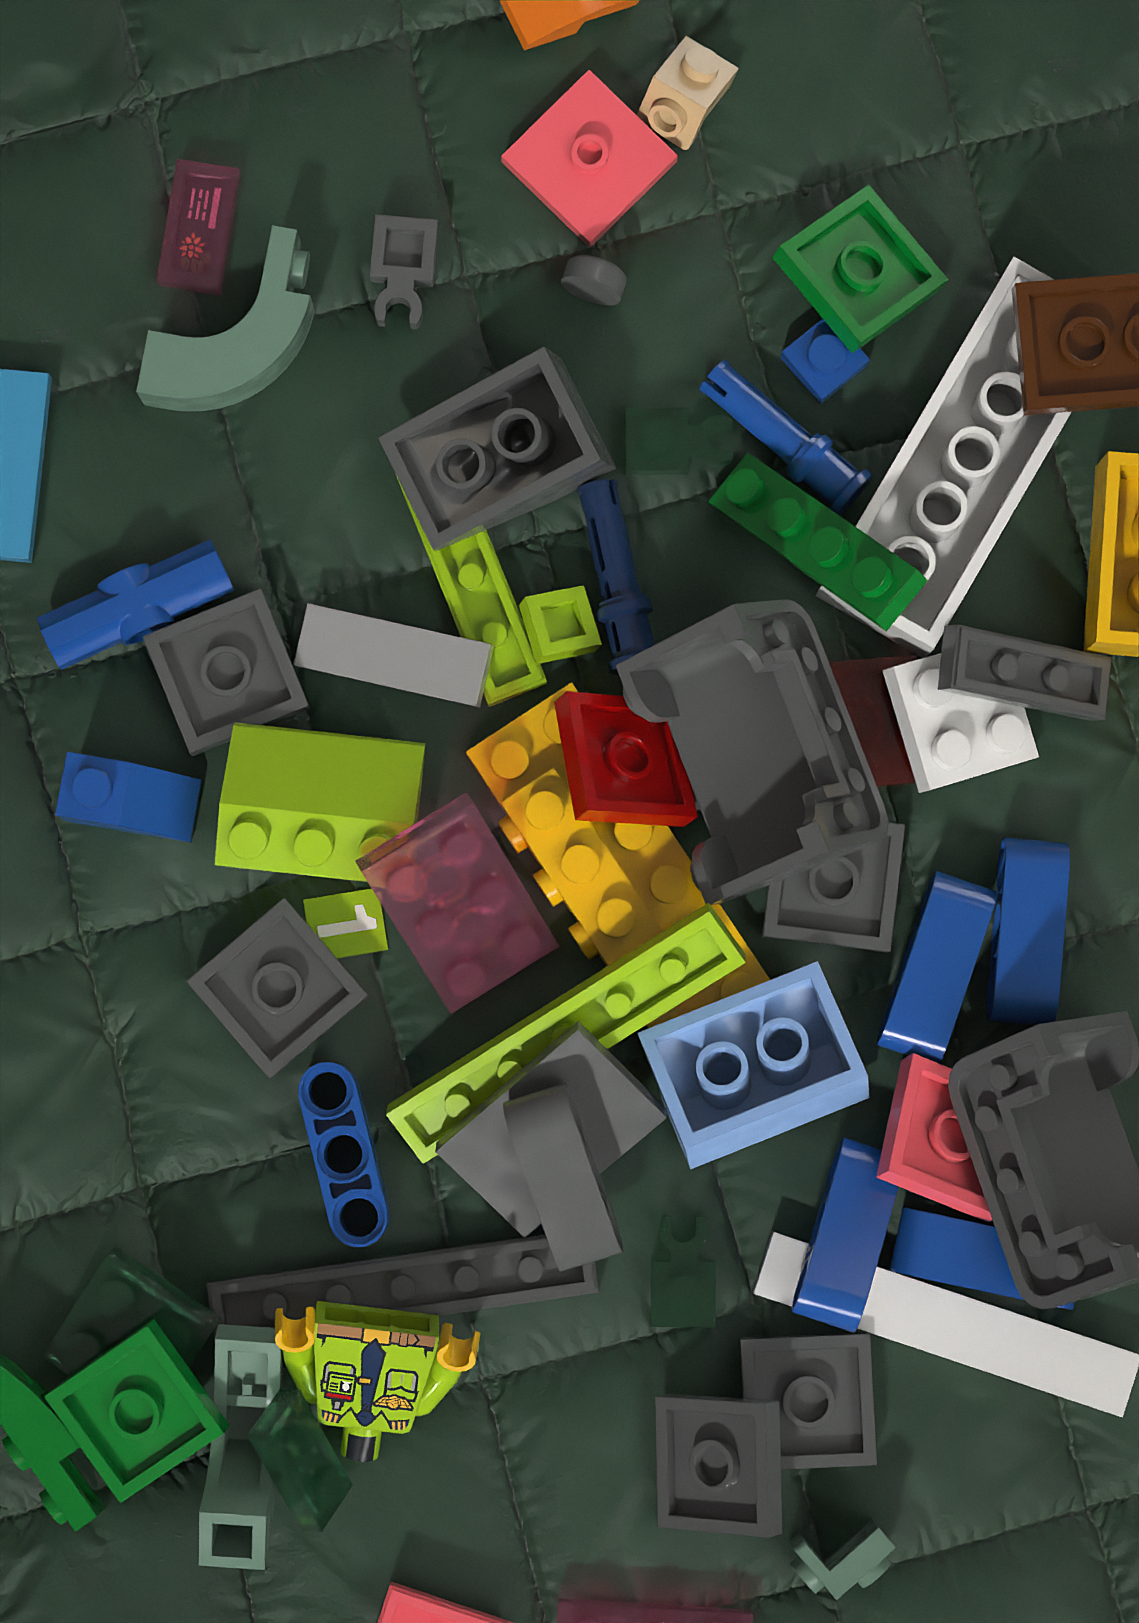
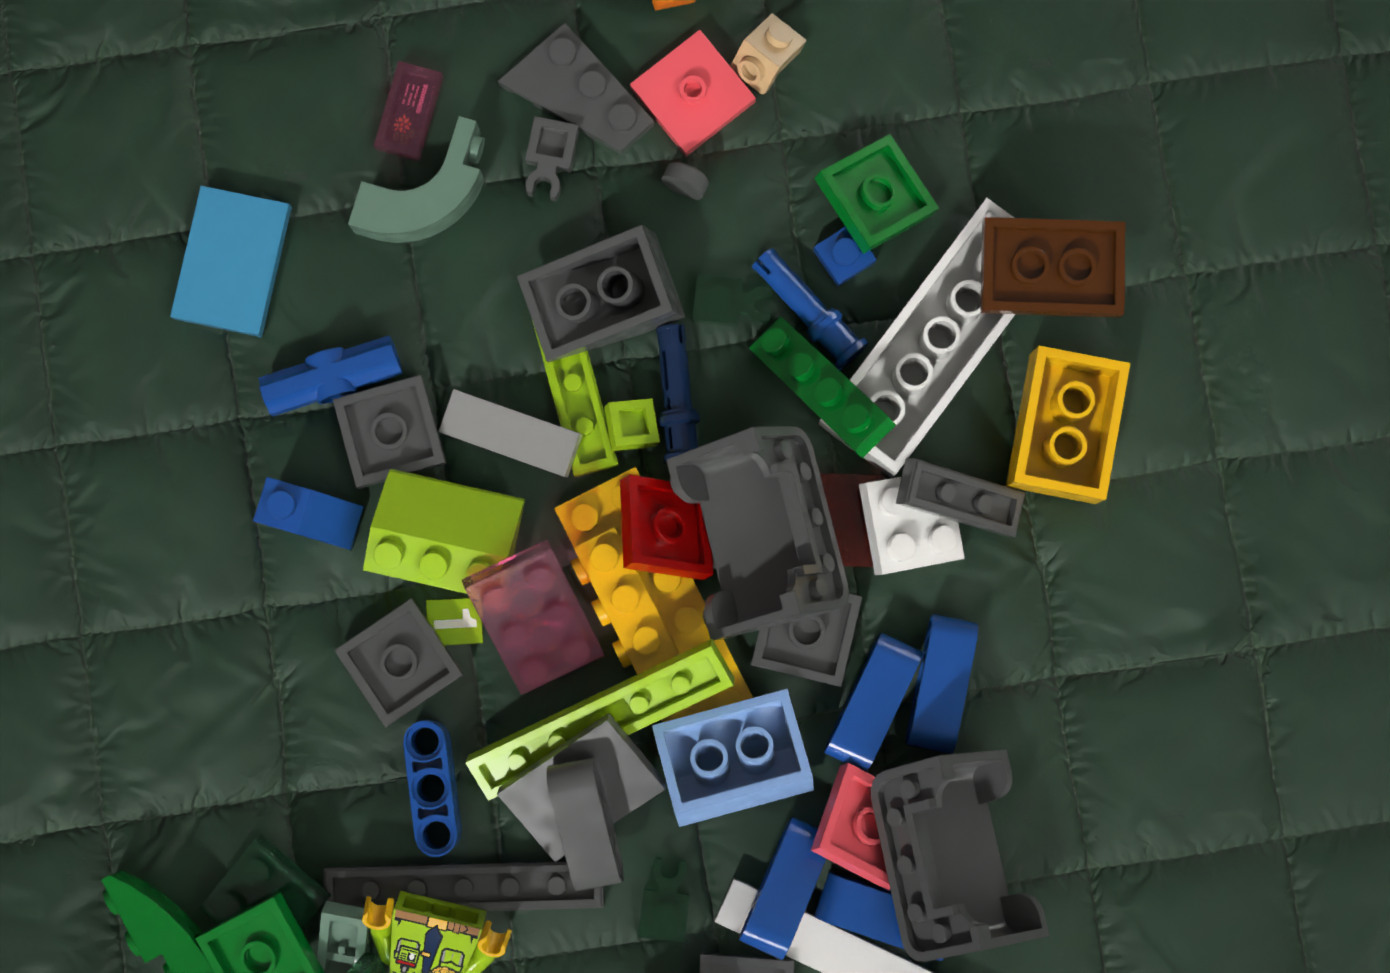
camera: 10 degrees right, 0 degrees up
none -> dark grey wing [498,23,655,155]

